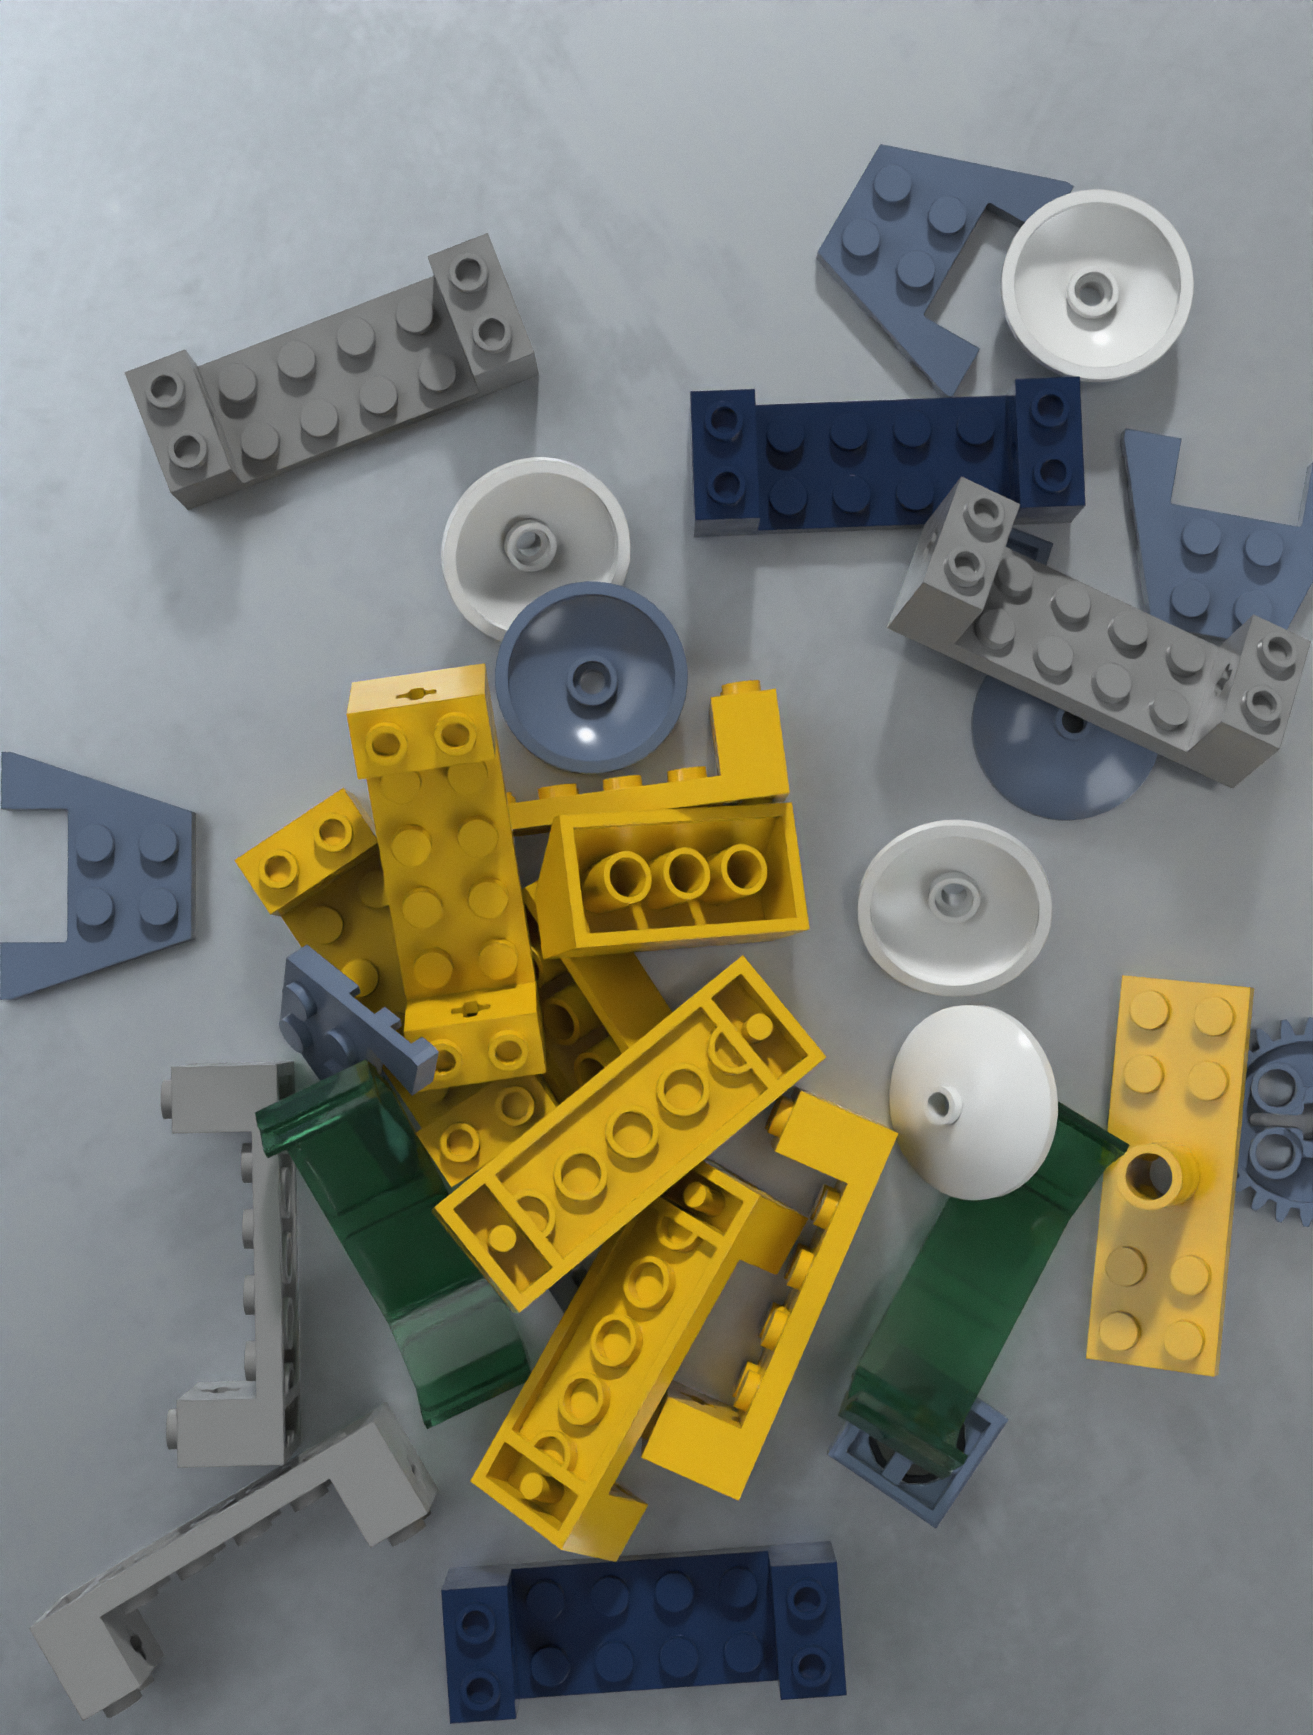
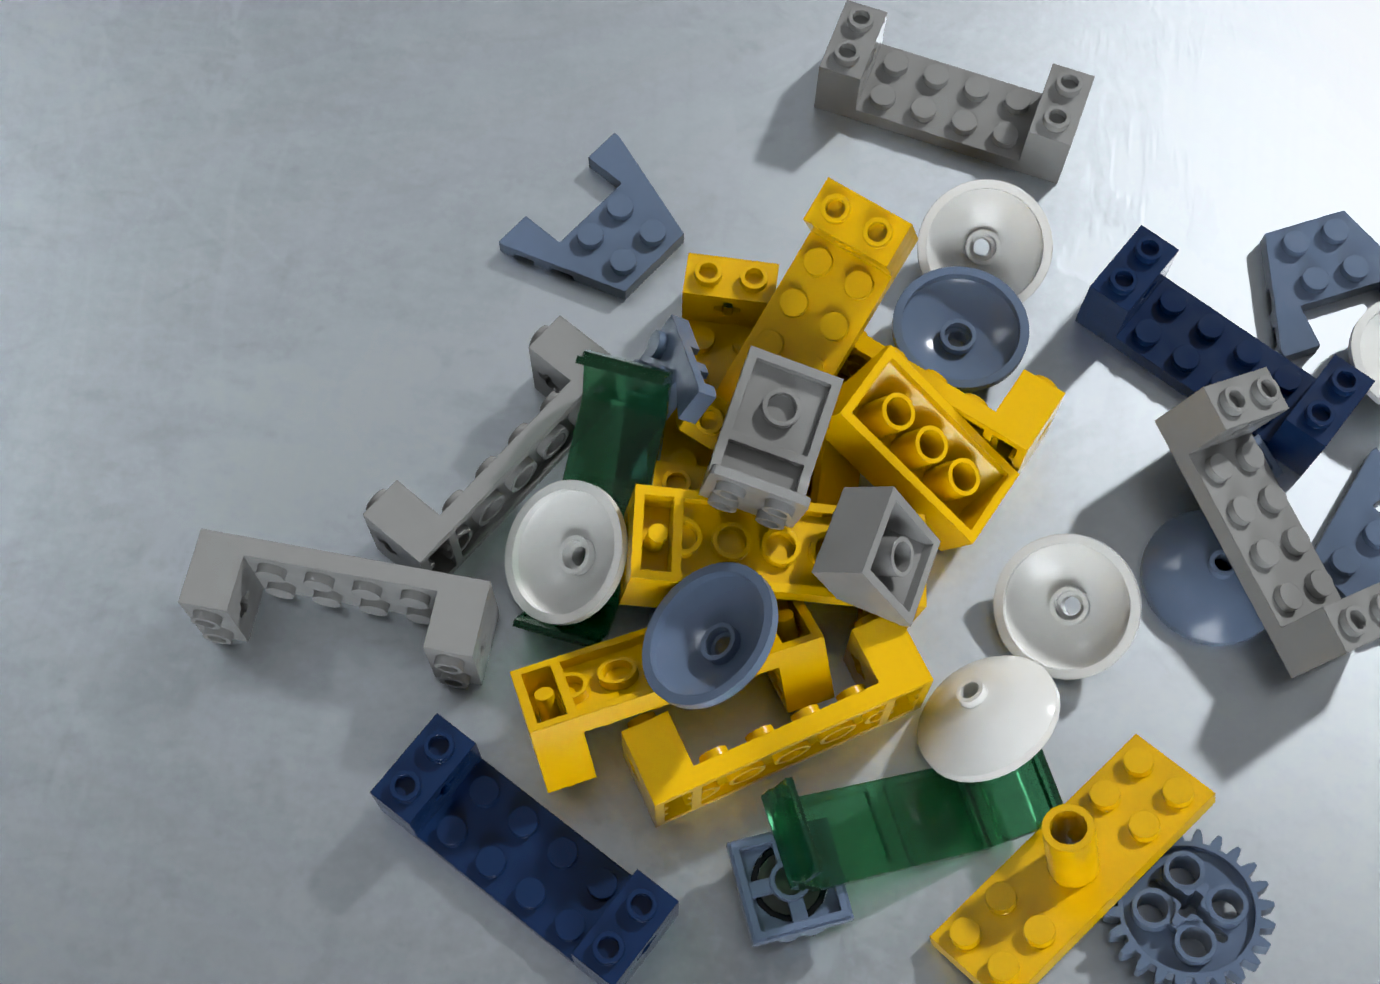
camera: 35 degrees right, 20 degrees down
none -> white dish [505,479,628,625]
none -> sand blue dish [642,562,778,709]
none -> light grey bracket [698,345,844,530]
none -> light grey slope [812,486,941,627]

